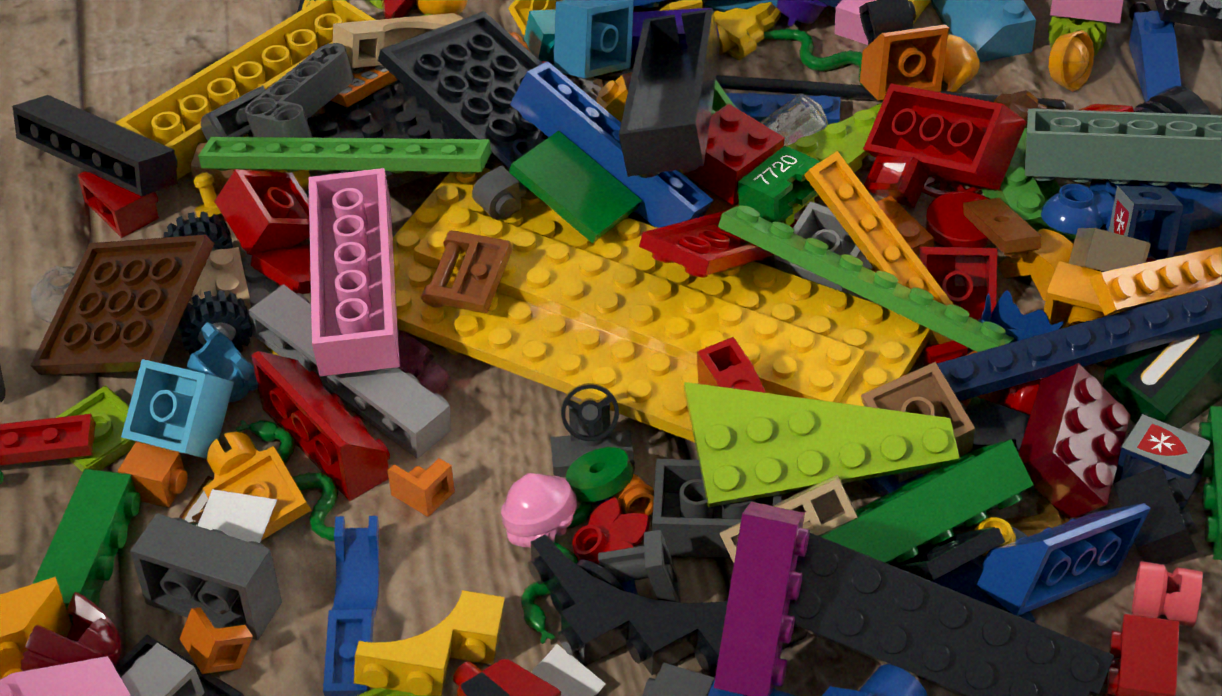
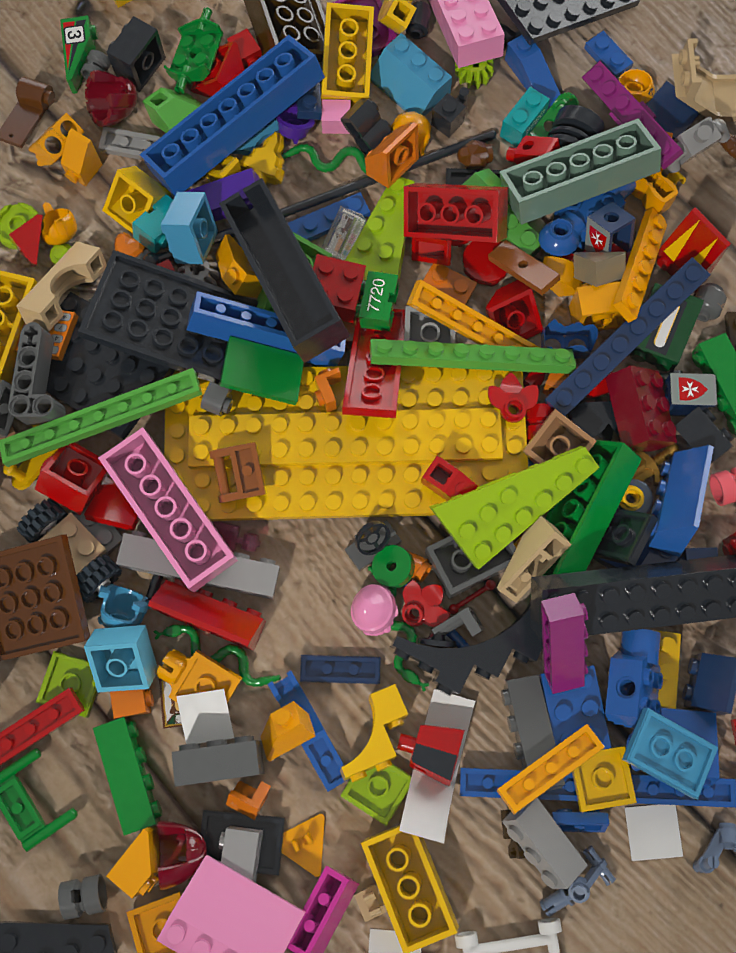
camera: 30 degrees left, 30 degrees up
orange panel [388,458,455,517] -> none
light orange hat [1048,30,1094,92] -> none
none -> light orange slope [260,701,316,762]
none -> dark blue tile [300,655,381,684]
none -> orange bracket [314,368,341,412]
none -> black brick [431,87,469,138]
none -> red hinge [448,580,496,614]
none -> red plate [488,373,539,423]
none -> teal brick [500,87,550,147]

